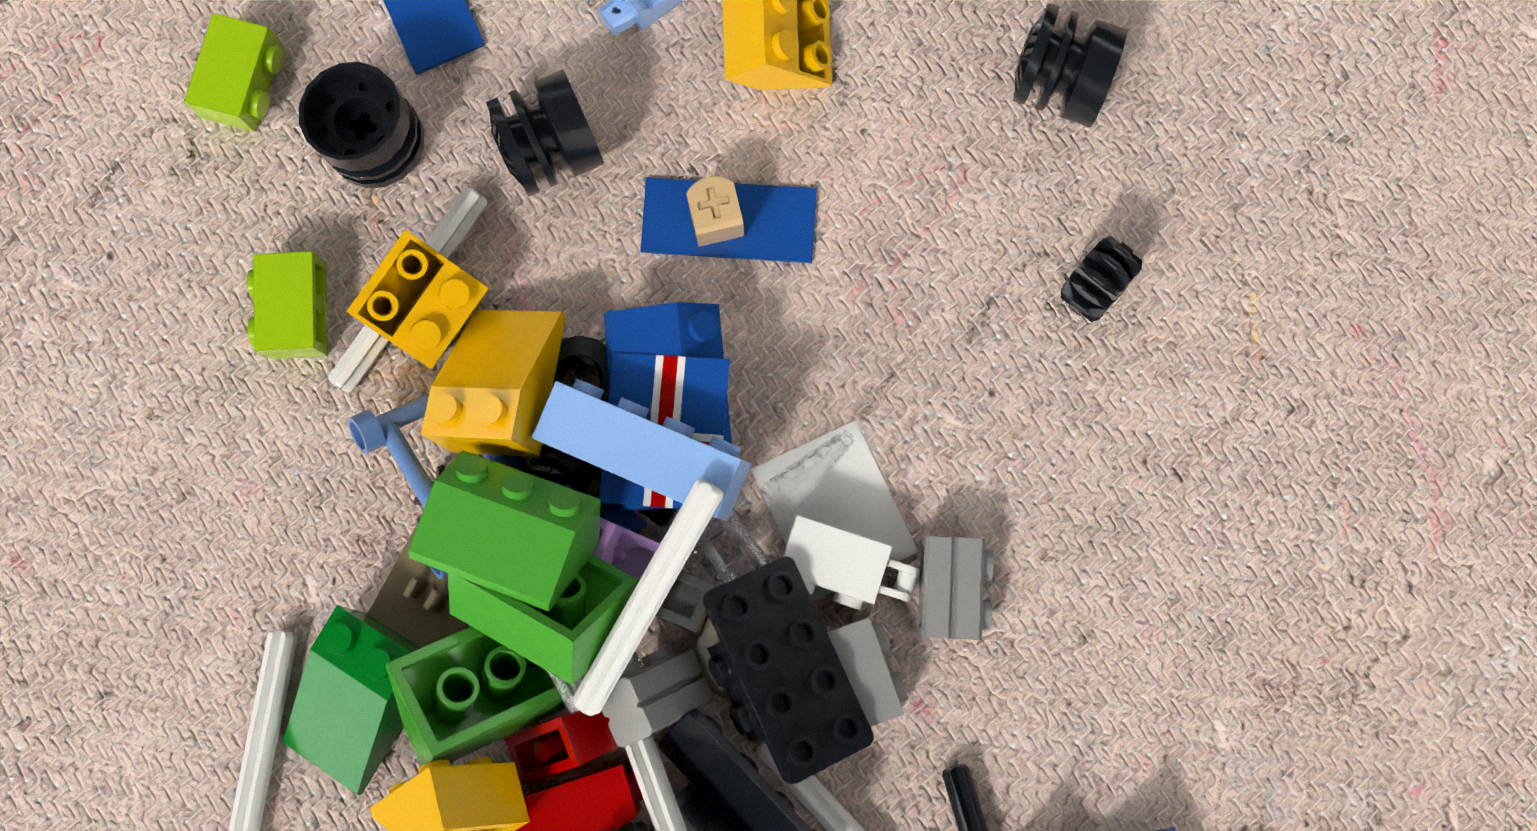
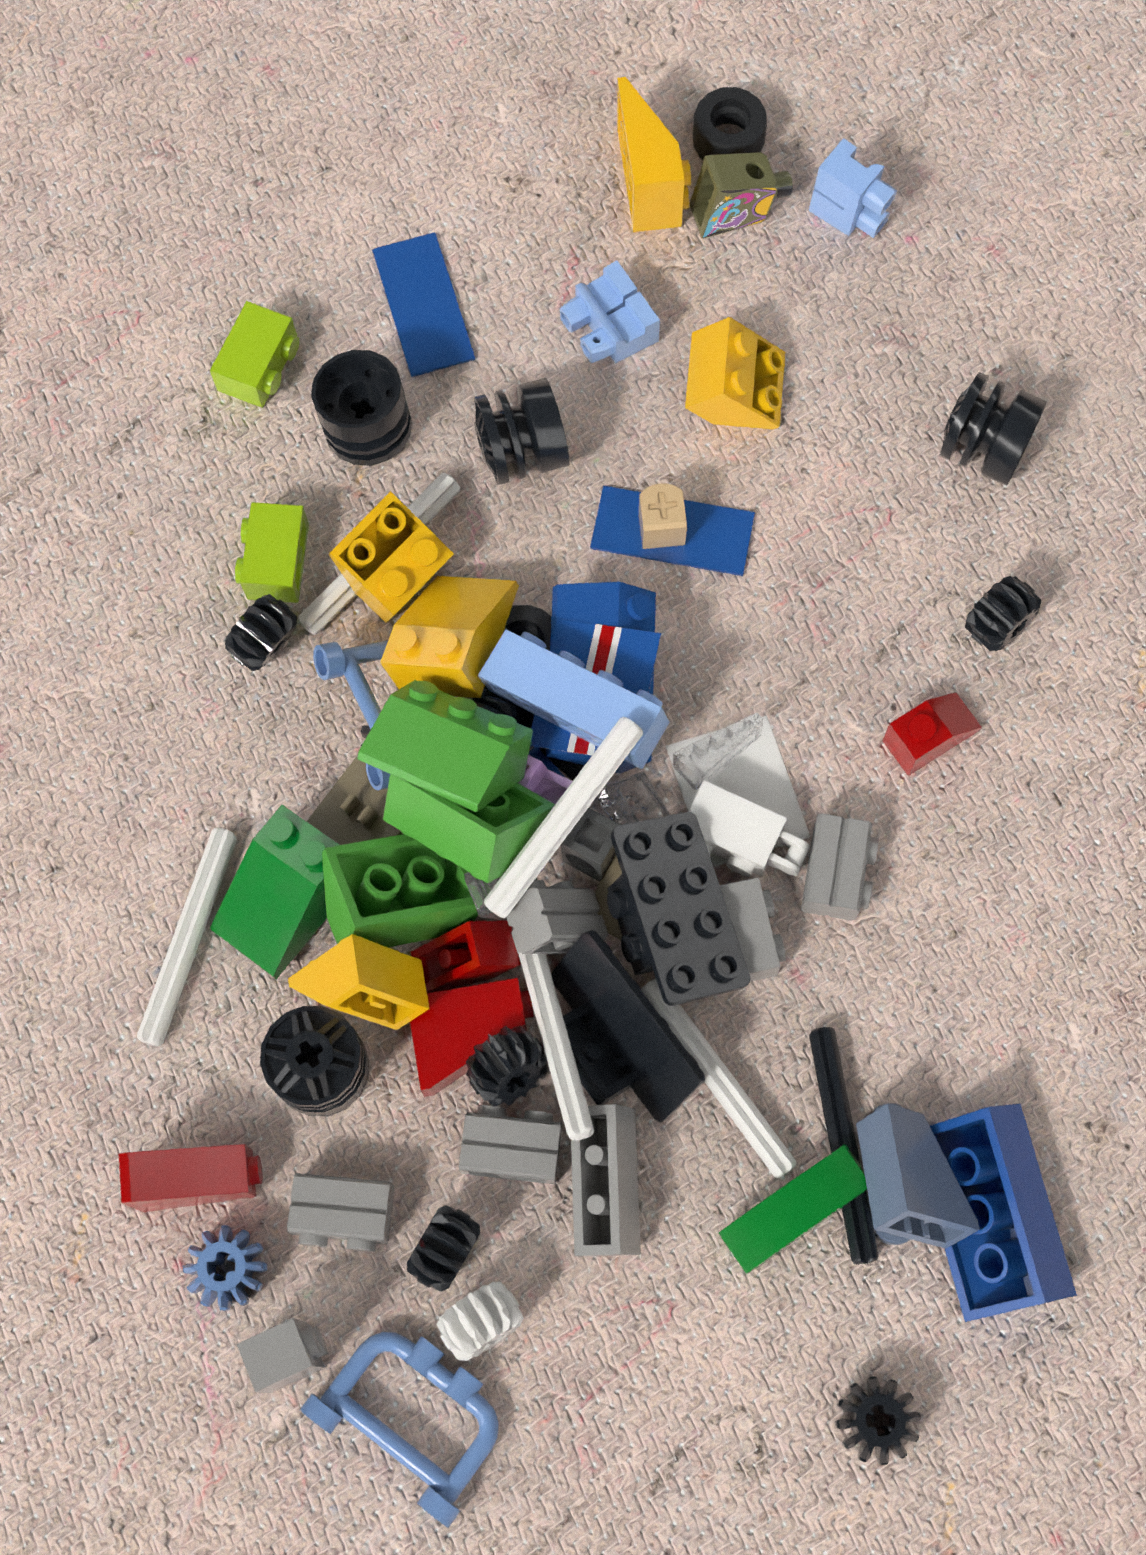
camera: 10 degrees right, 10 degrees down
none -> black gear [225,594,297,671]
none -> red slope [882,692,982,776]

